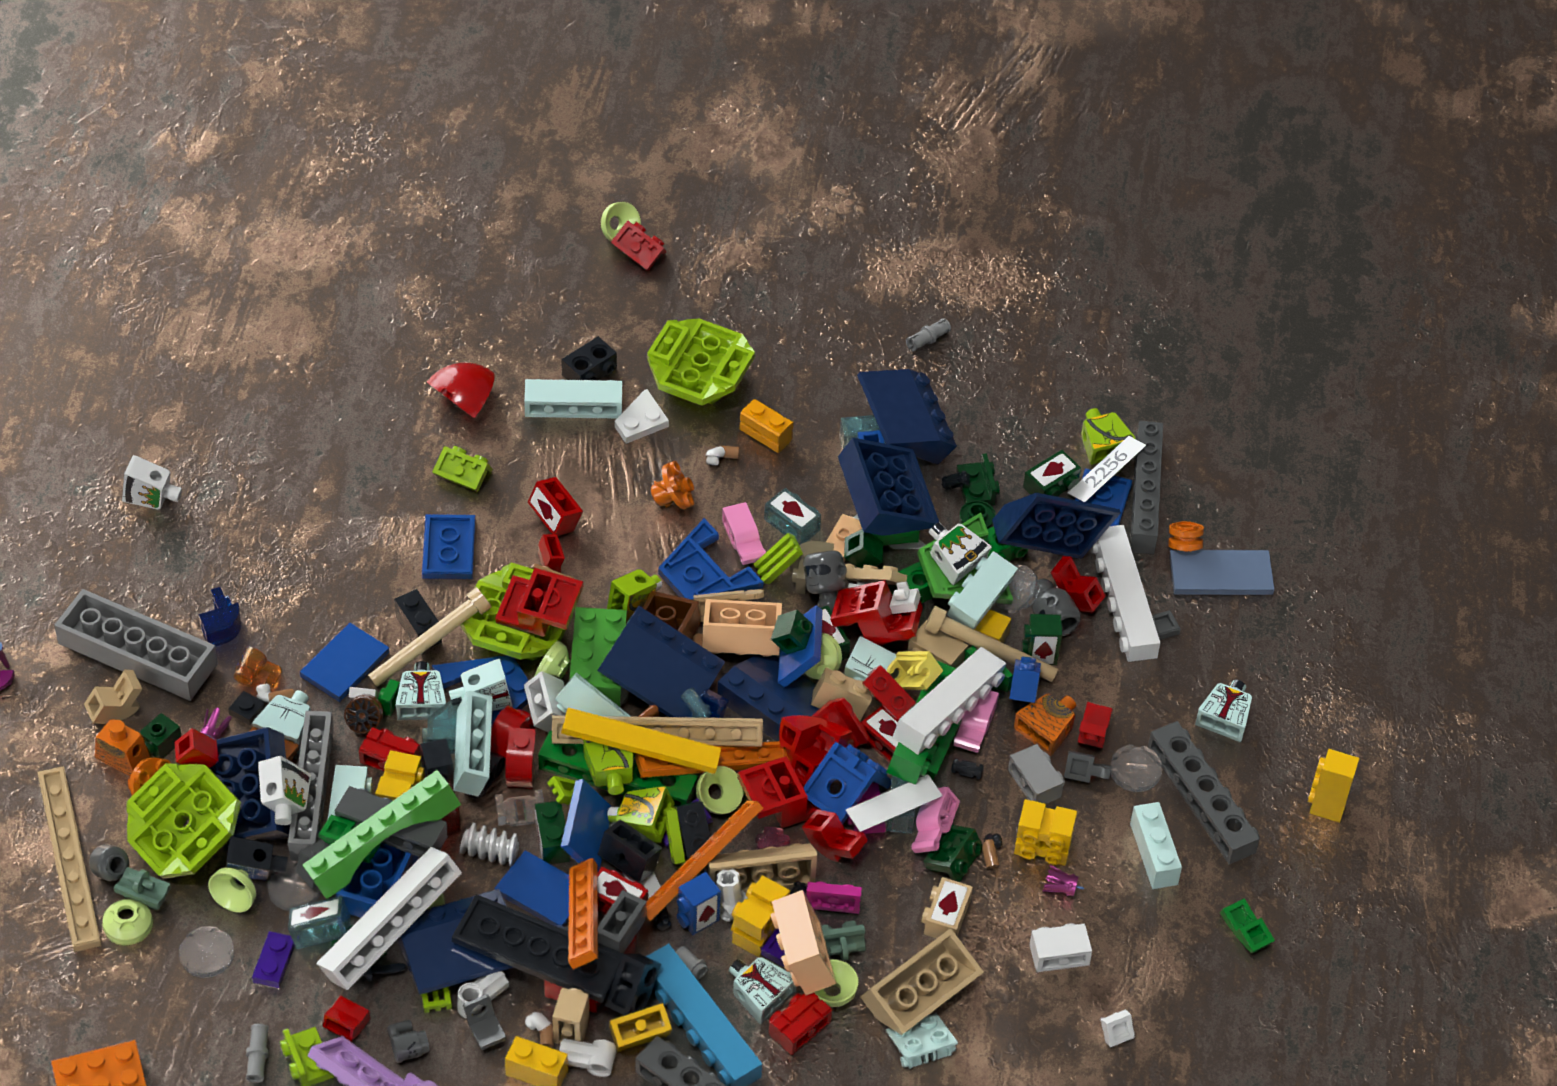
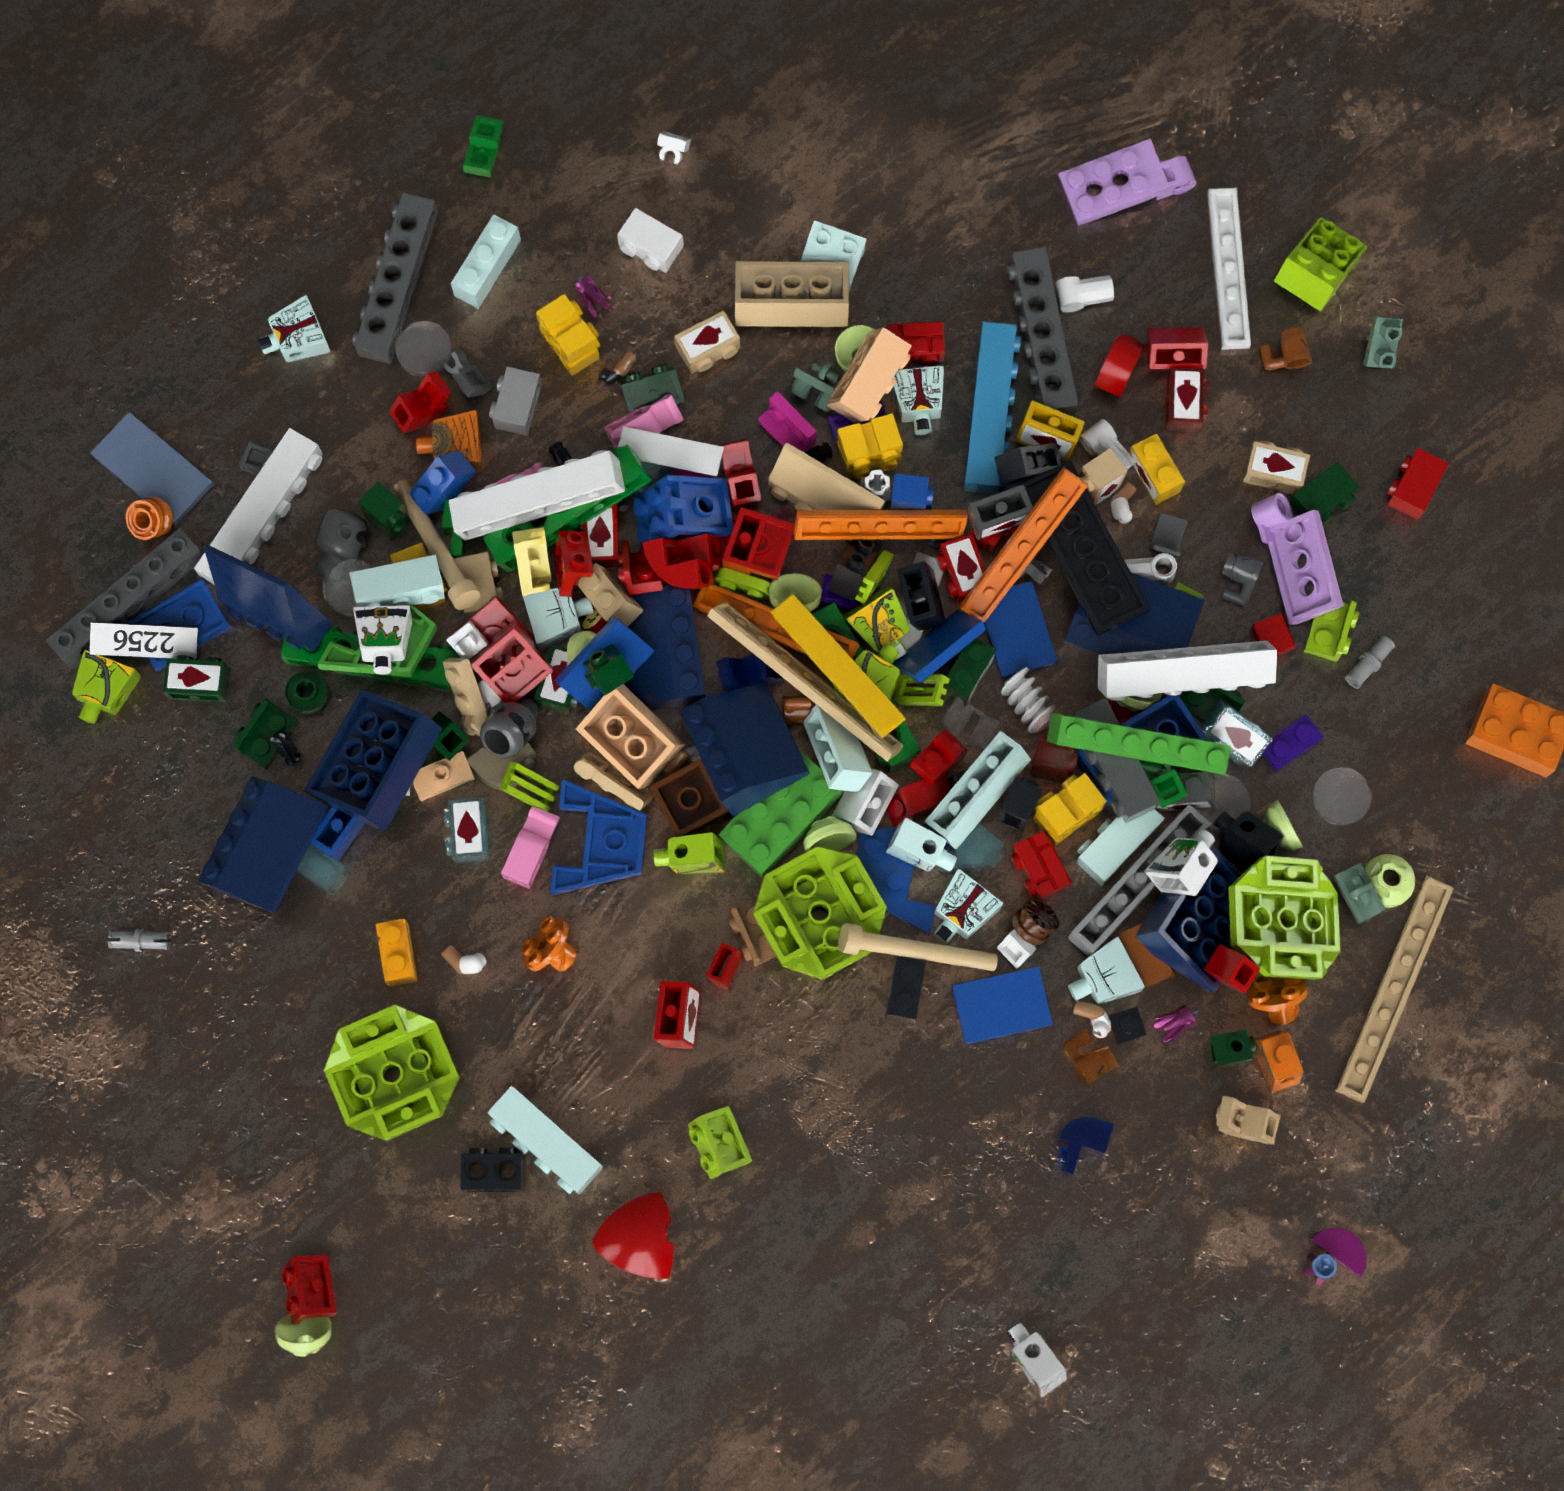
camera: 135 degrees left, 25 degrees up
light grey brick [54,589,218,701] -> none
dark grey head [89,844,130,881] -> none
green plate [378,679,400,717] -> none
blue tile [422,514,476,579] -> none
red bracket [495,568,584,637] -> none
white wing [615,389,669,444] -> none
light grey pin [676,946,708,979] -> none
clear light blue pin [680,688,711,718] -> none
red brick [1050,556,1106,612] -> none
yellow brick [1307,749,1359,823] -> none

